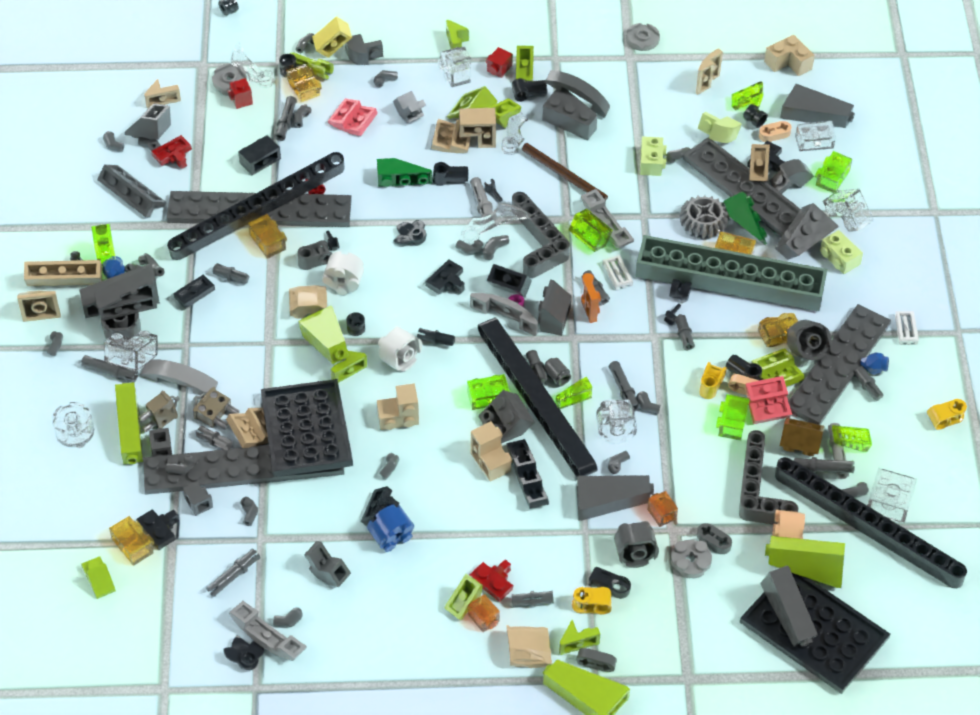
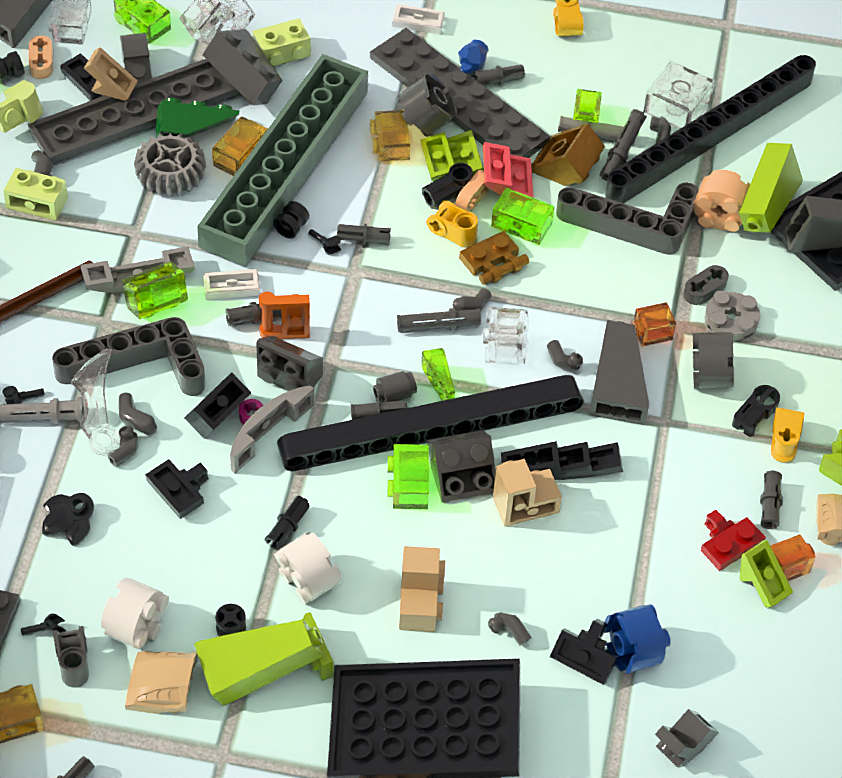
camera: 80 degrees left, 0 degrees up
none -> pearl gold plate [459,231,530,285]

